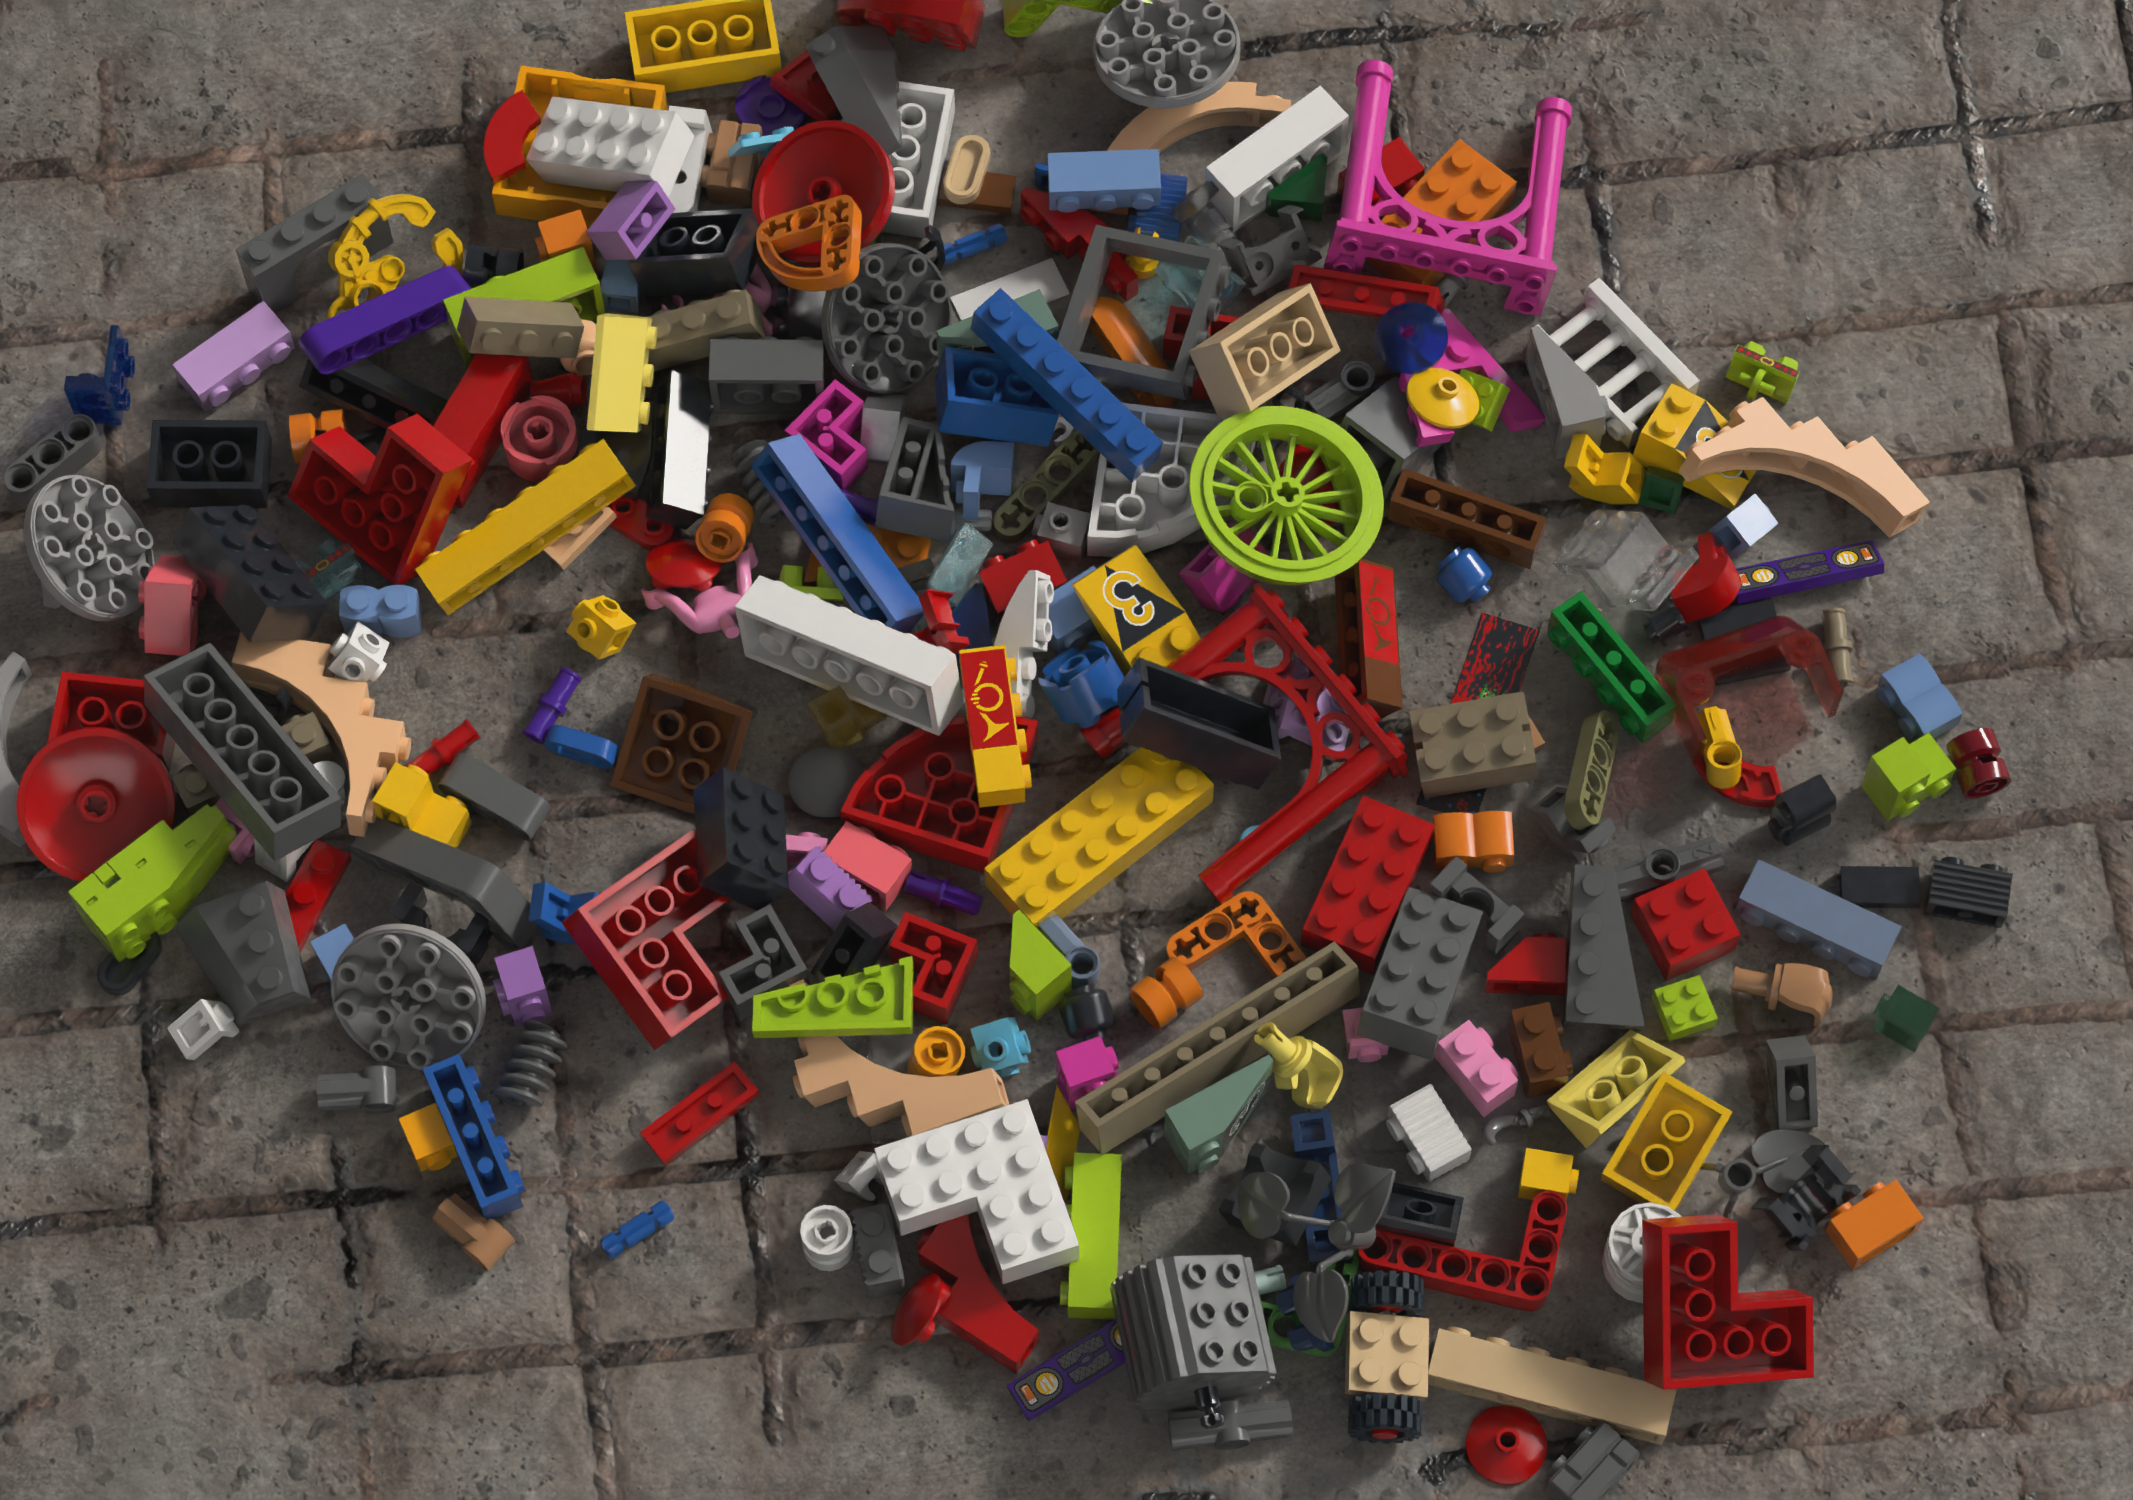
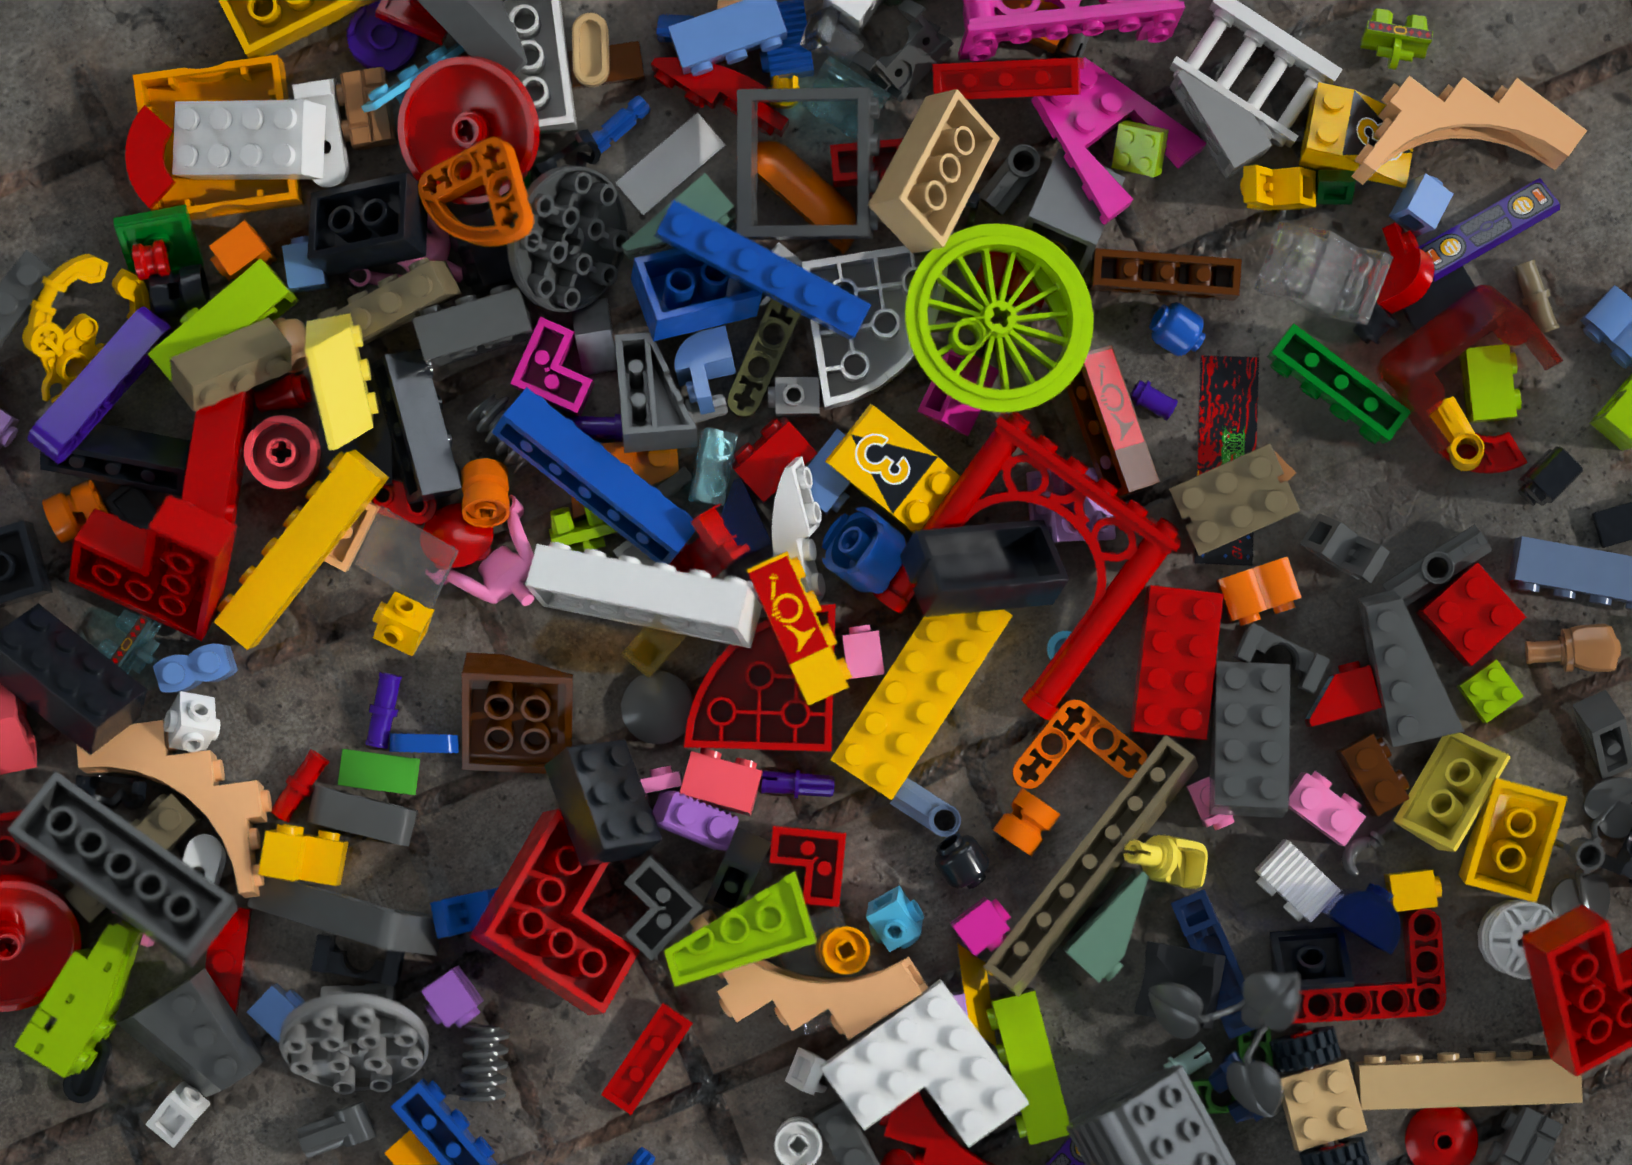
camera: 15 degrees left, 20 degrees up
medium lavender brick [587,181,676,260] -> none
lime slope [1009,910,1072,1021] -> none
clear blue dish [1373,302,1448,374] -> none
yellow dish [1406,368,1479,429] -> none
olive beam [1564,710,1619,830] -> none
none -> green tile [114,204,204,281]
none -> red wheel [132,239,170,280]
none -> bright green slope [338,749,420,795]
none -> clear piece [355,507,459,609]
none -> bright pink brick [842,625,885,680]
none -> dark purple pin [1130,380,1178,421]
none -> clear blue brick [1321,883,1401,955]
none -> lime brick [1459,344,1522,424]

